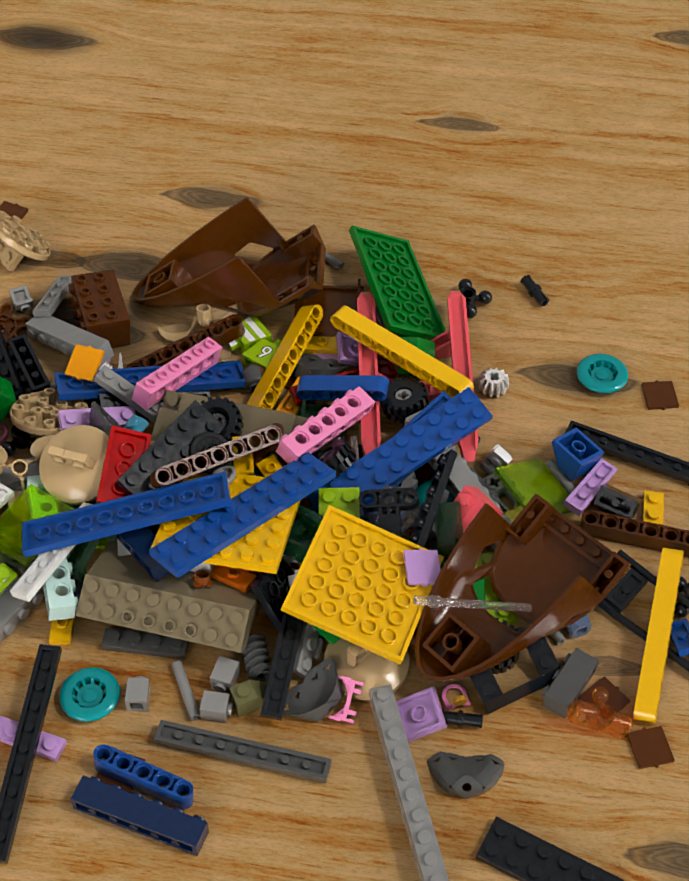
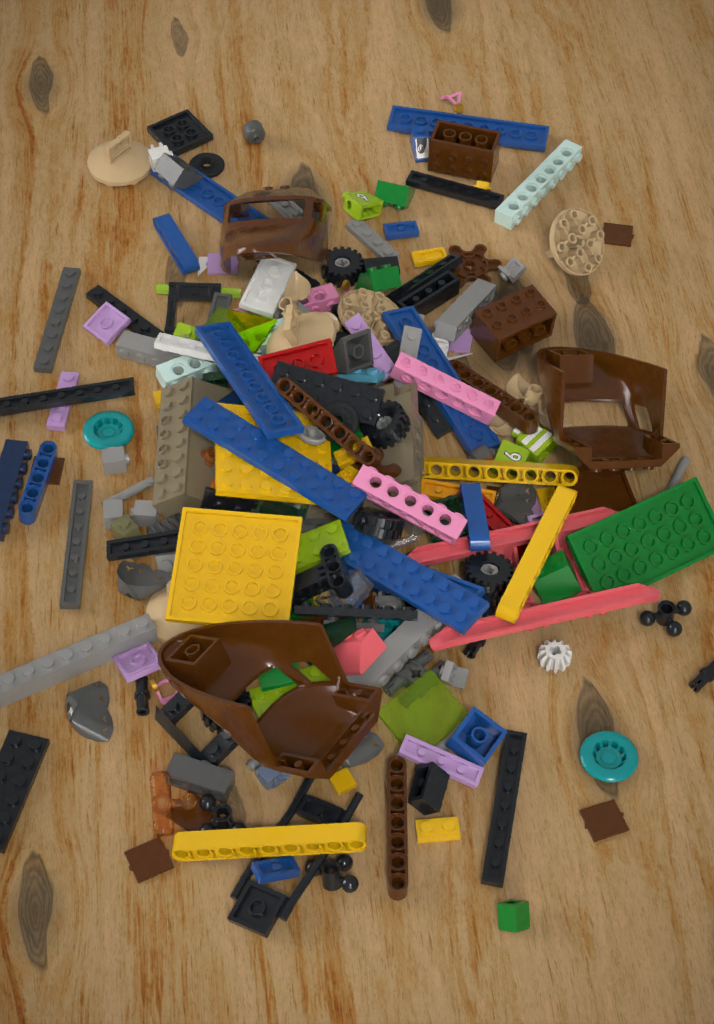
camera: 75 degrees right, 0 degrees up
light grey tile [32,275,73,317] -> none
light orange piece [64,344,105,382] -> none
bright pink piece [328,675,364,724] -> none
lavender piece [403,548,441,587] -> none
clear bar [413,595,532,612] -> none
none -> black piece [199,794,247,831]

